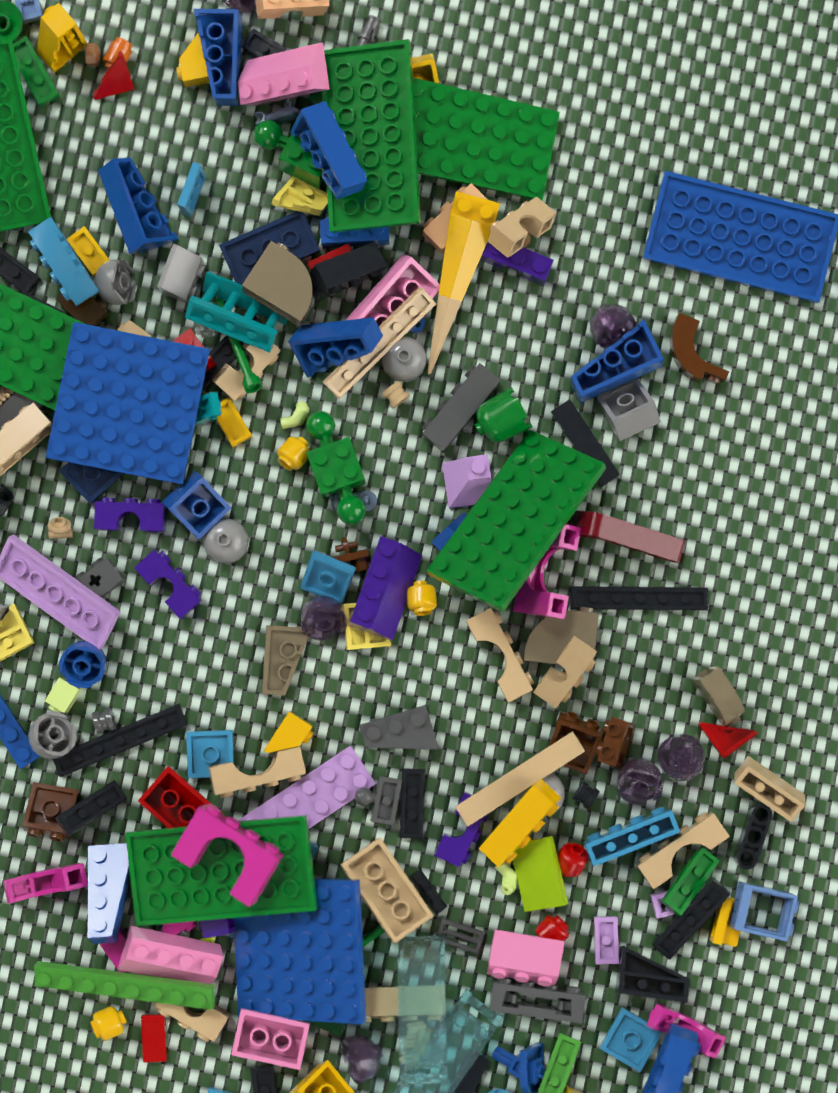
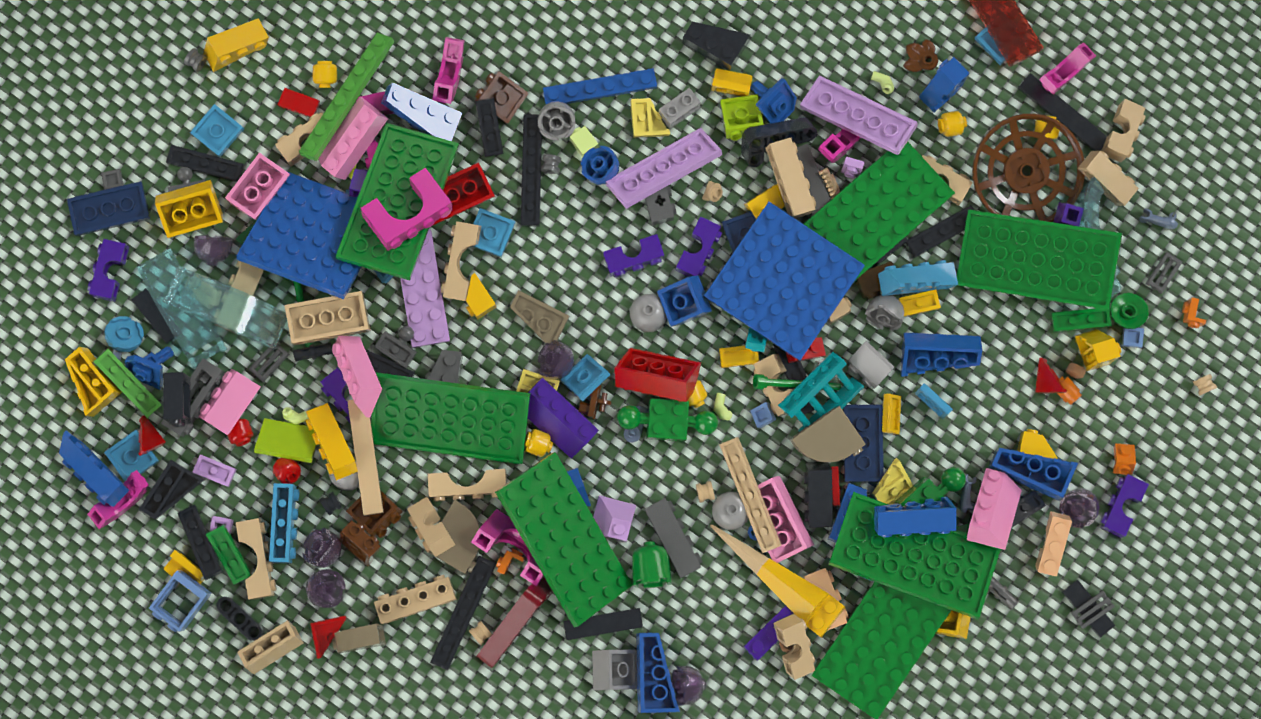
camera: 110 degrees right, 5 degrees down
blue wedge [288,317,383,378] -> none
none -> red tile [138,415,166,456]
none -> black window [163,372,191,427]
none -> bright pink slope [332,336,382,418]
none -> green plate [371,373,530,464]
none -> tan brick [374,575,457,625]
none -> tan wheel [469,620,492,645]
none -> orange bracket [496,549,525,575]
none -> red slope [614,348,701,402]
none -> yellow panel [744,184,785,219]
none -> medium blue plate [750,402,776,428]
none -> yellow plate [882,394,901,435]

